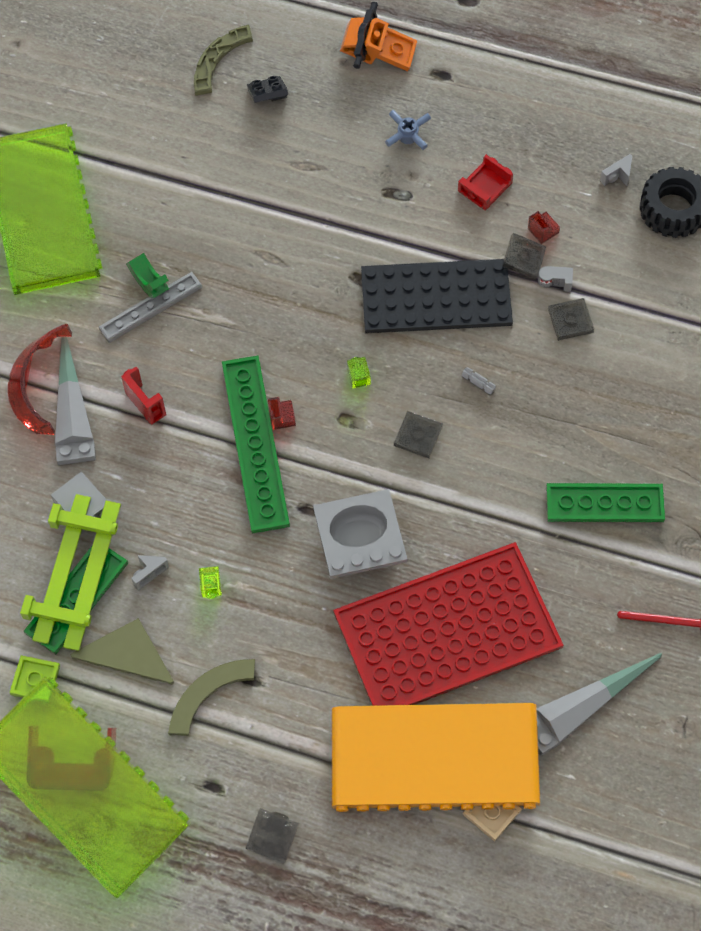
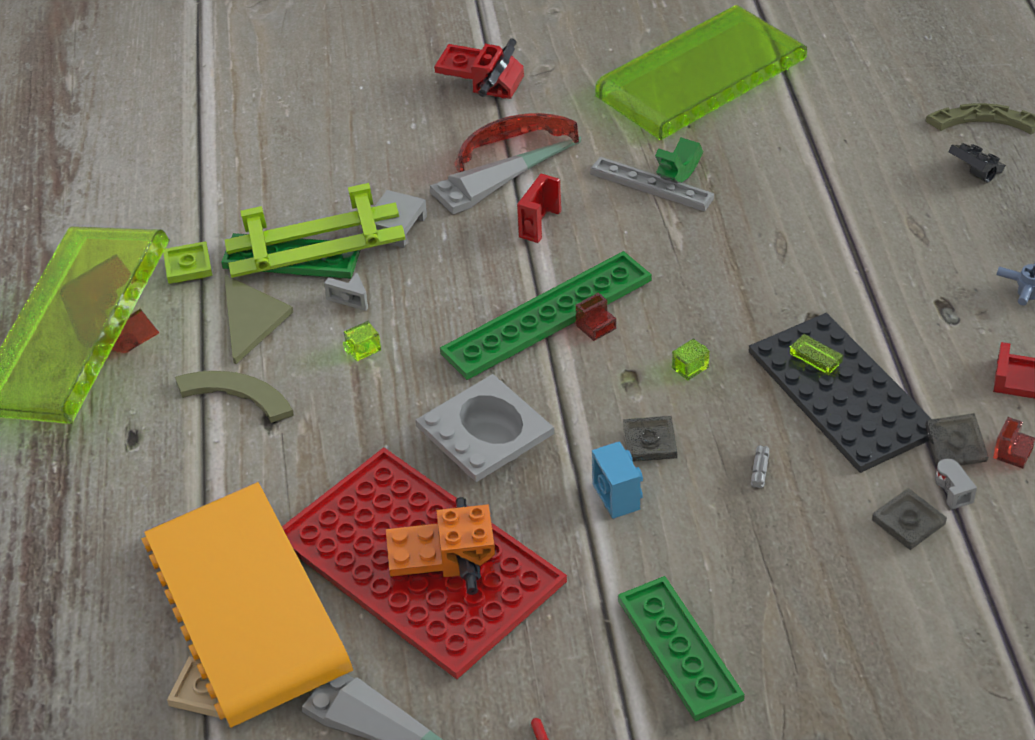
camera: 65 degrees right, 20 degrees down
clear smoke plate [246,809,299,864] -> none
none -> orange piece [386,497,495,595]
none -> dark azure brick [592,441,643,519]
none -> clear neon green tile [789,334,843,375]

